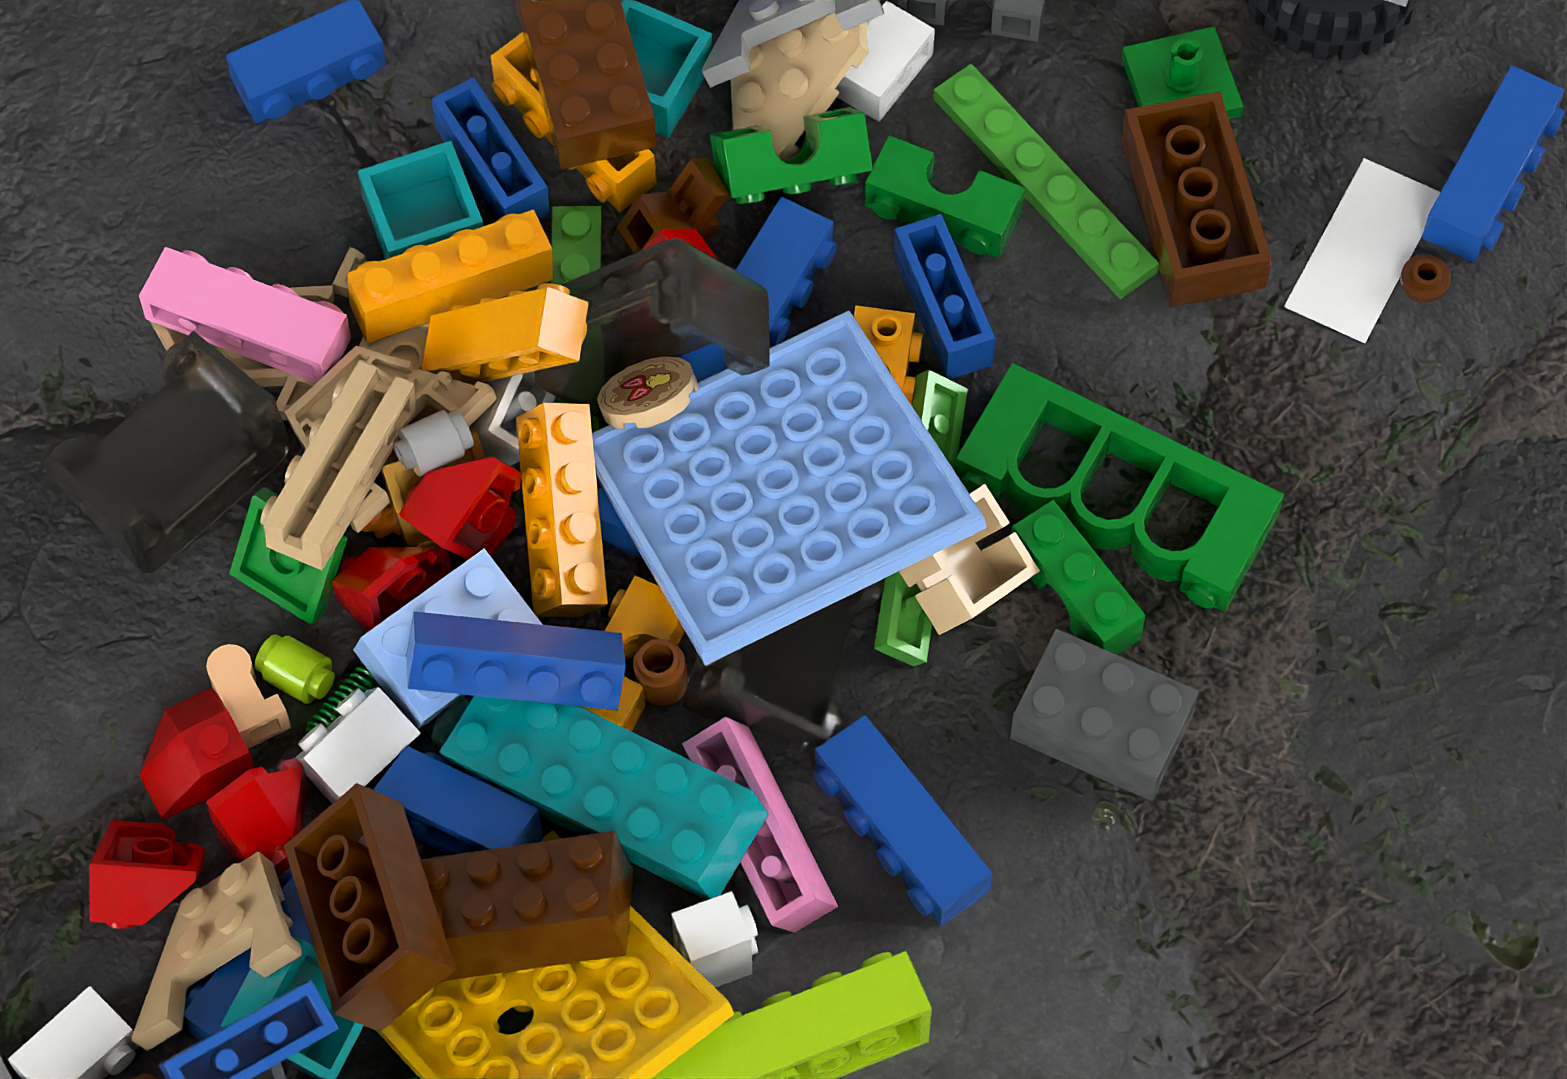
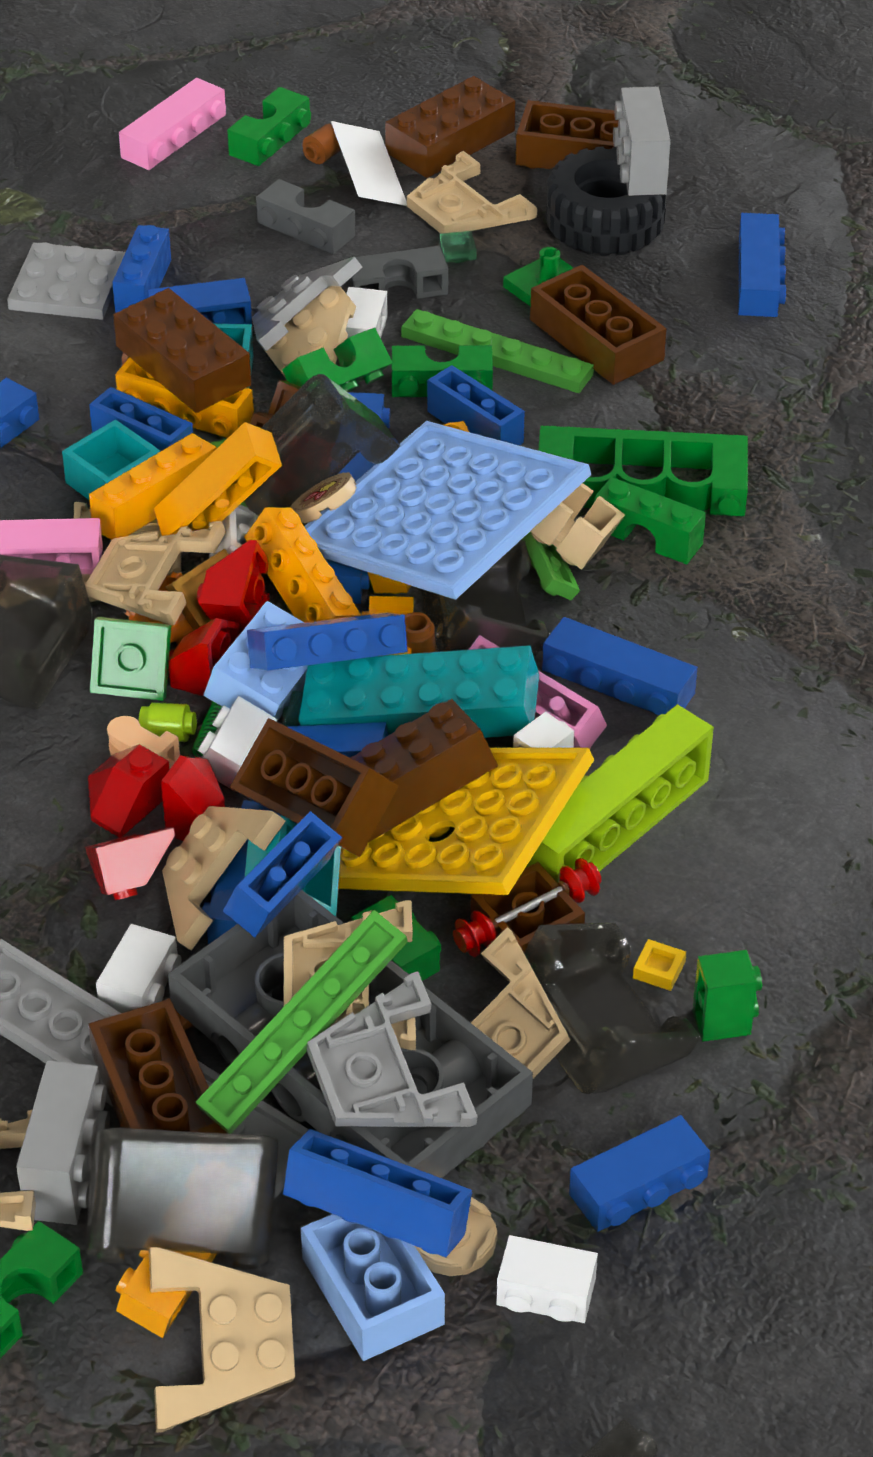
camera: 25 degrees left, 20 degrees down
tan brick [260,360,416,570] -> none
light grey brick [393,409,474,477] -> none
dark grey brick [1010,629,1199,801] -> none
white sticker [1284,158,1441,343] -> none
reddish brown plate [1400,255,1451,303] -> none

